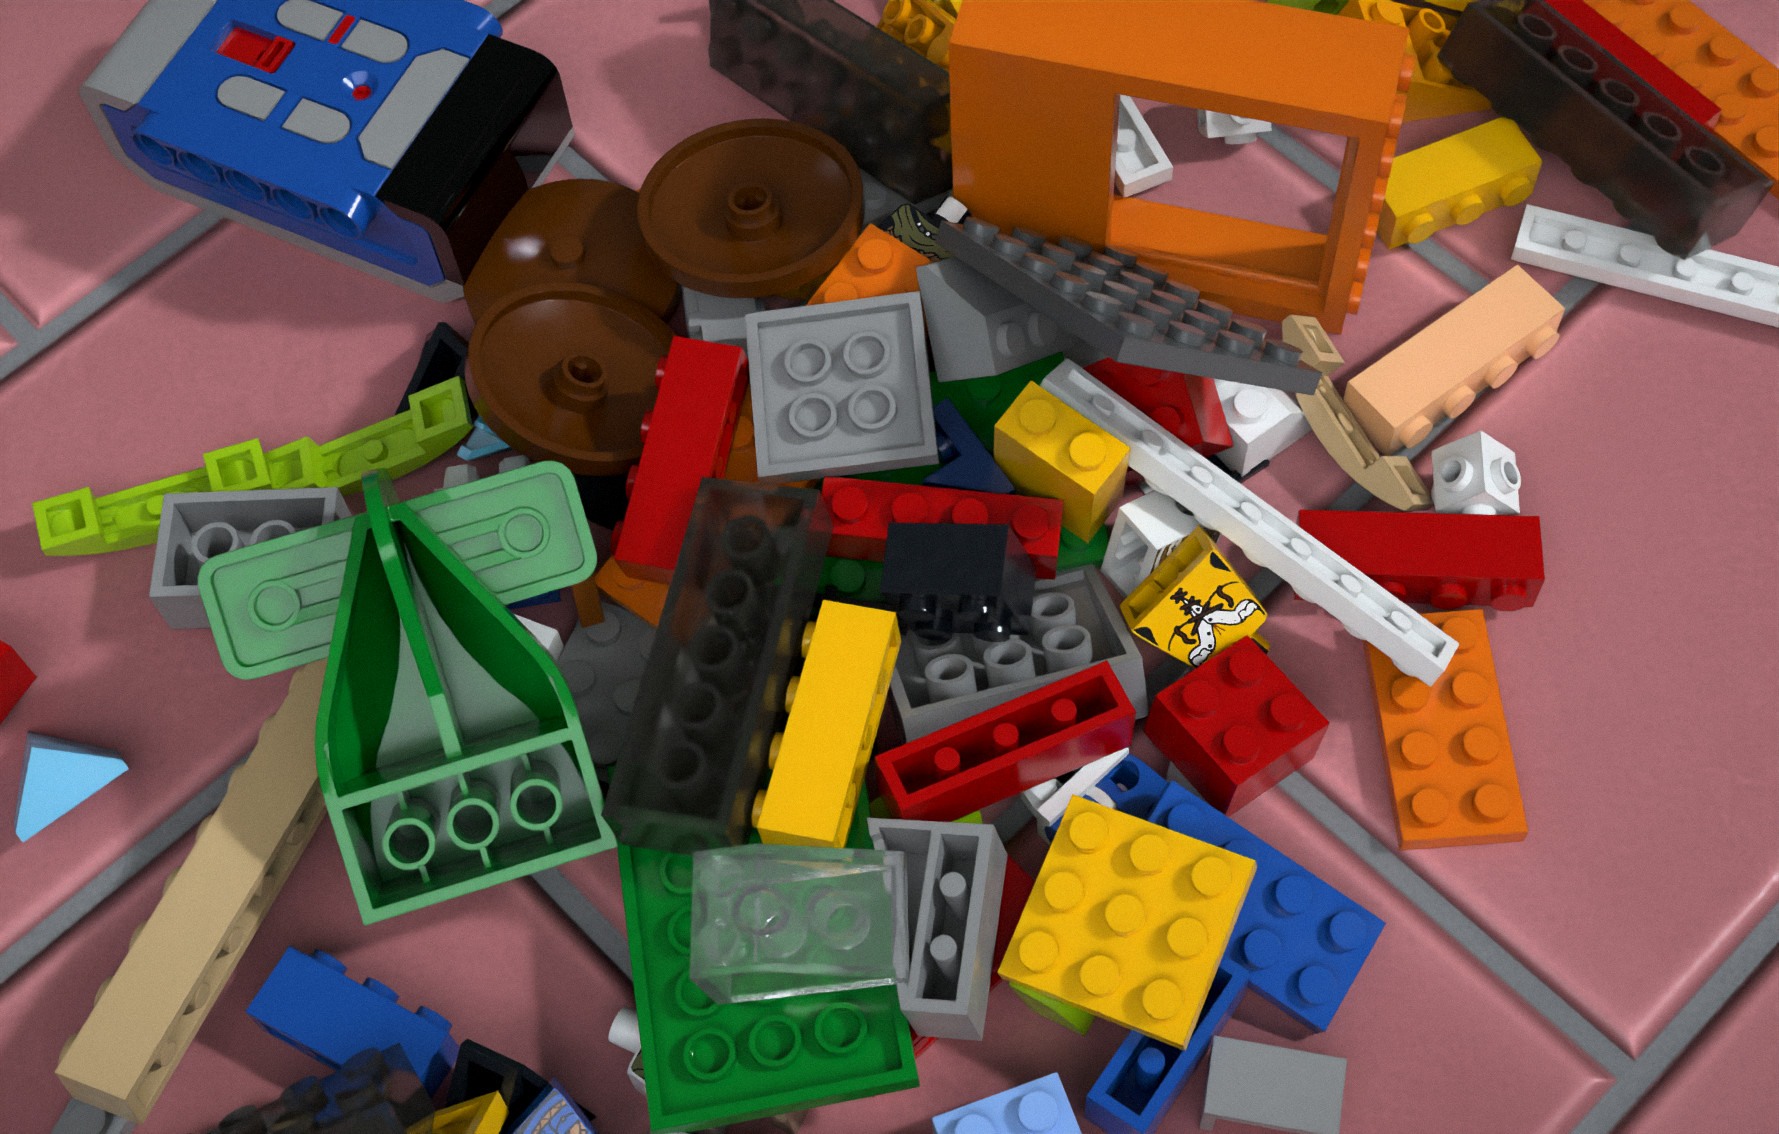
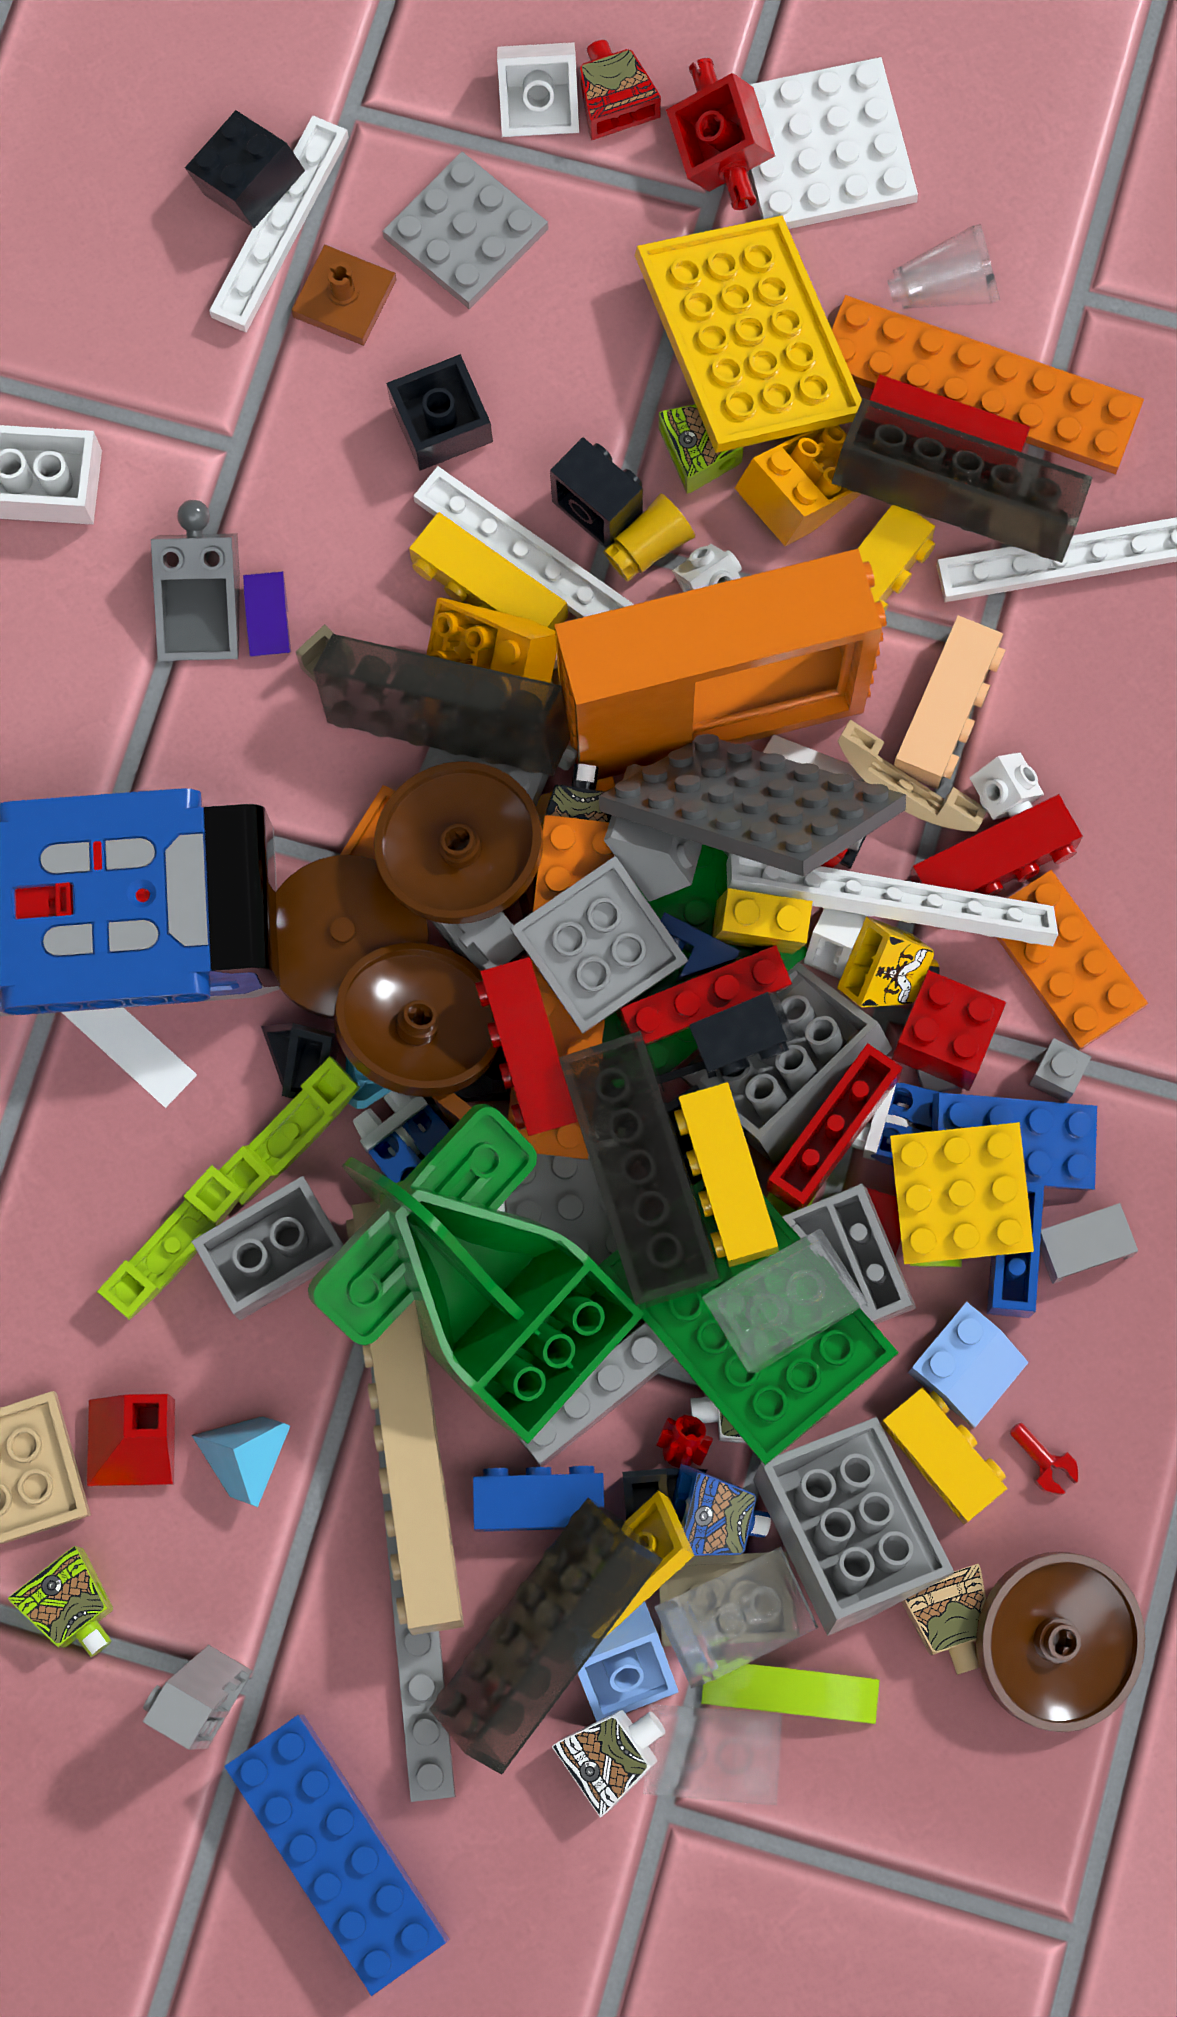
camera: 30 degrees left, 15 degrees up
none -> white sticker [62,1008,197,1108]
none -> light grey brick [516,1323,674,1467]
none -> red gear [656,1414,713,1468]
none -> light grey brick [1029,1038,1091,1103]

